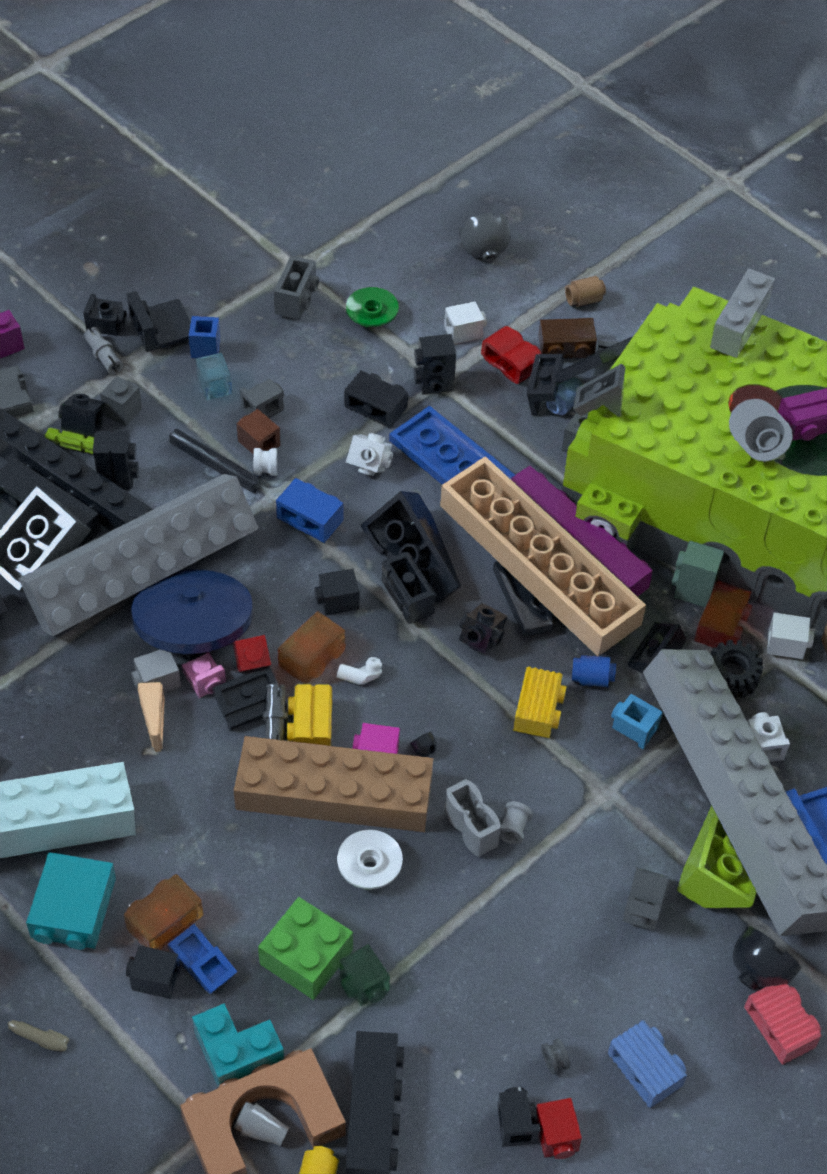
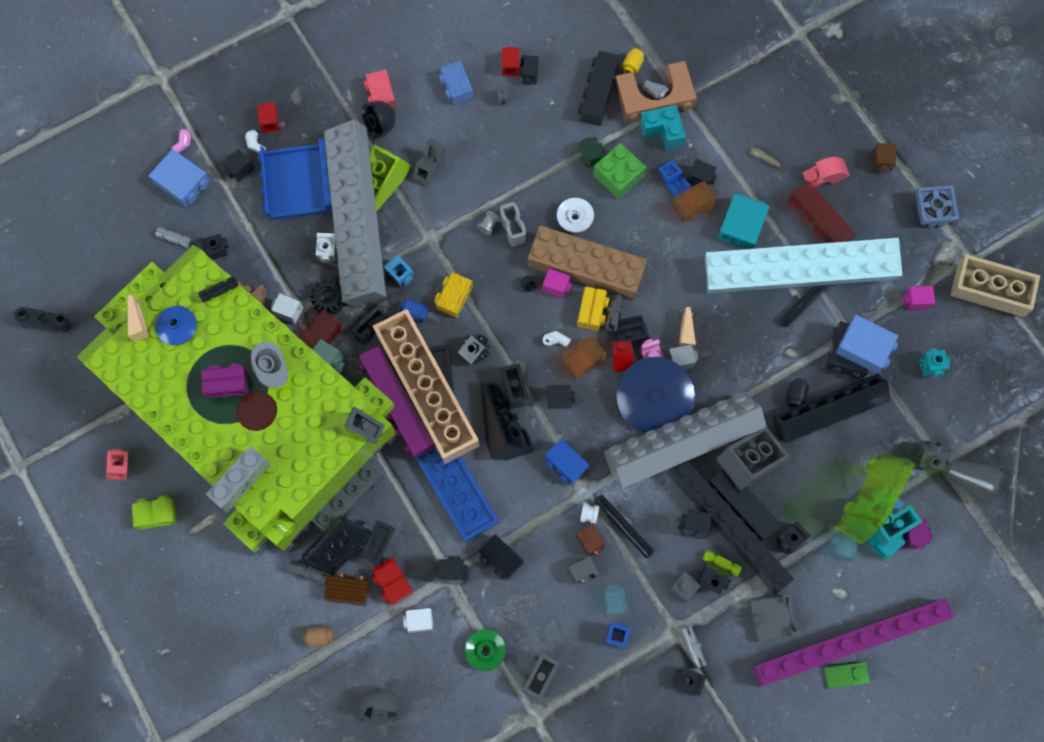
camera: 165 degrees left, 20 degrees up
black bracket [126,291,191,352] -> none
white brick [346,433,393,476] -> none

